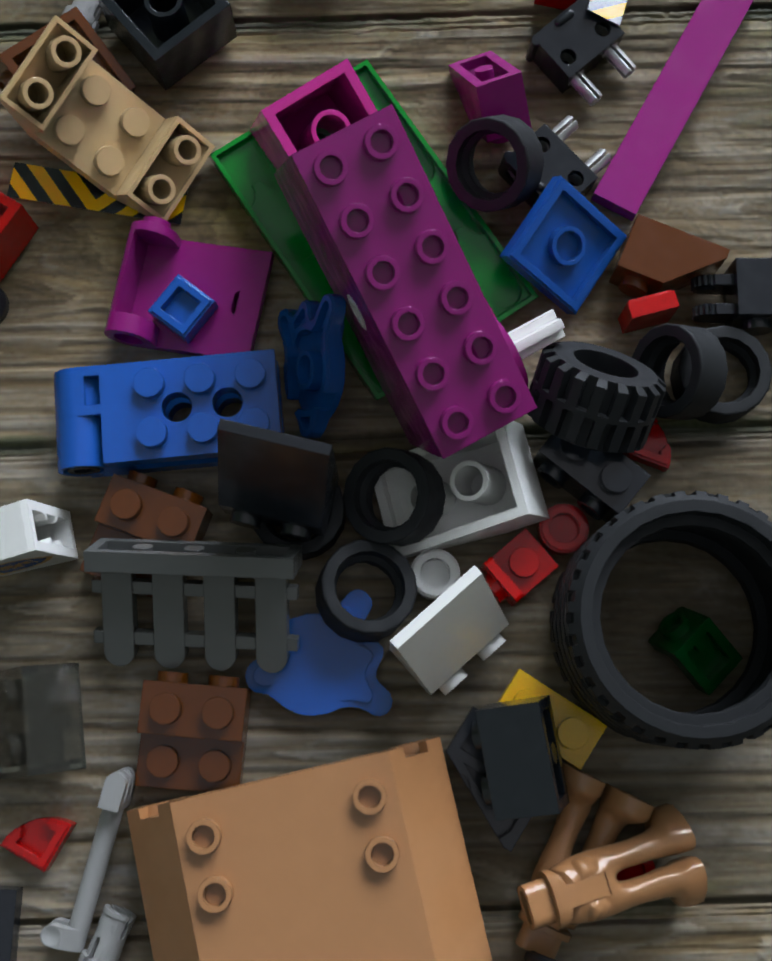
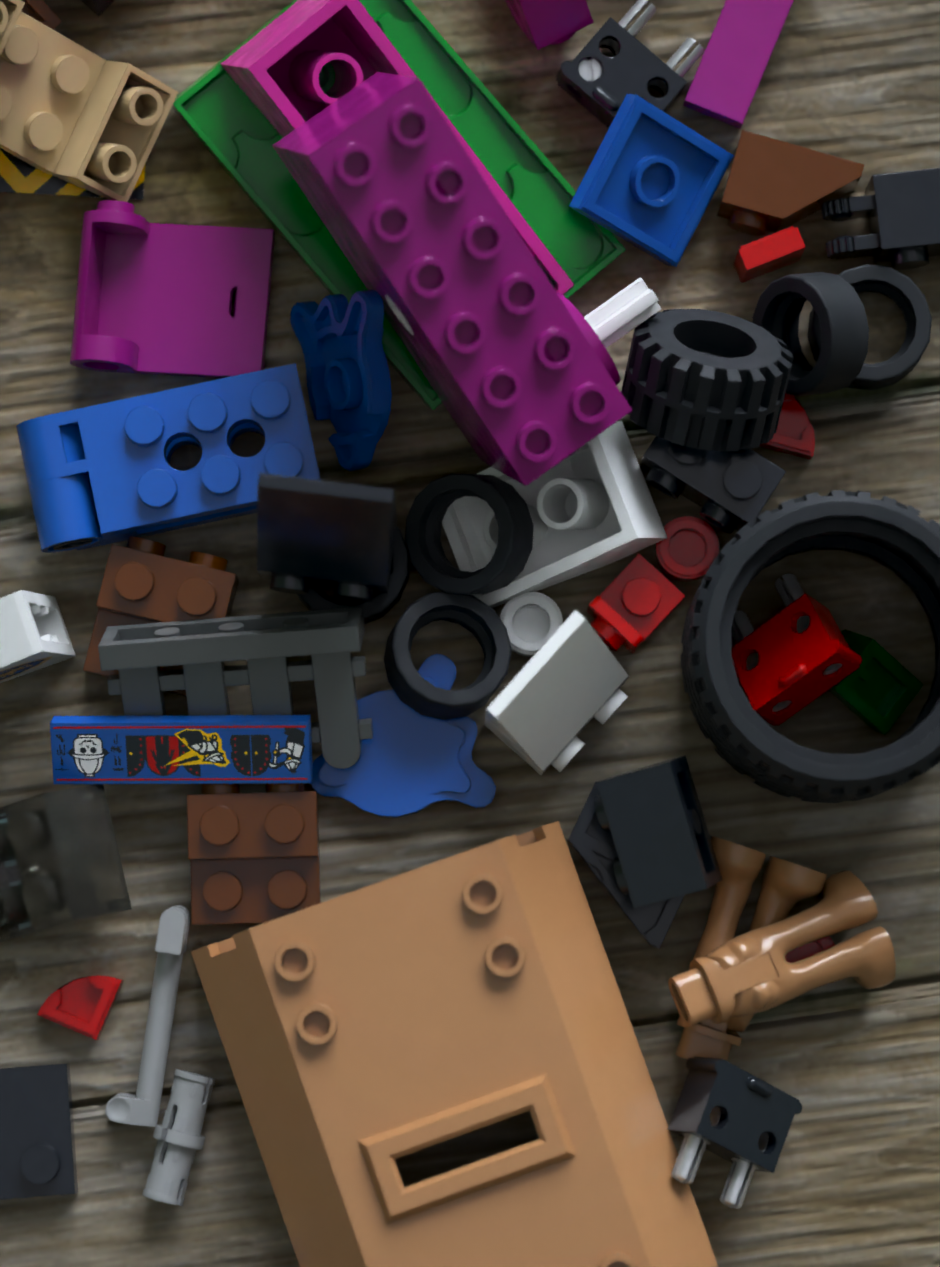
camera: 10 degrees left, 5 degrees up
blue tile [148,274,219,344] -> none
black tyre [446,114,544,213] -> none
yellow plate [497,669,607,770] -> none
none -> tile [50,715,313,784]
none -> red piece [732,574,862,726]

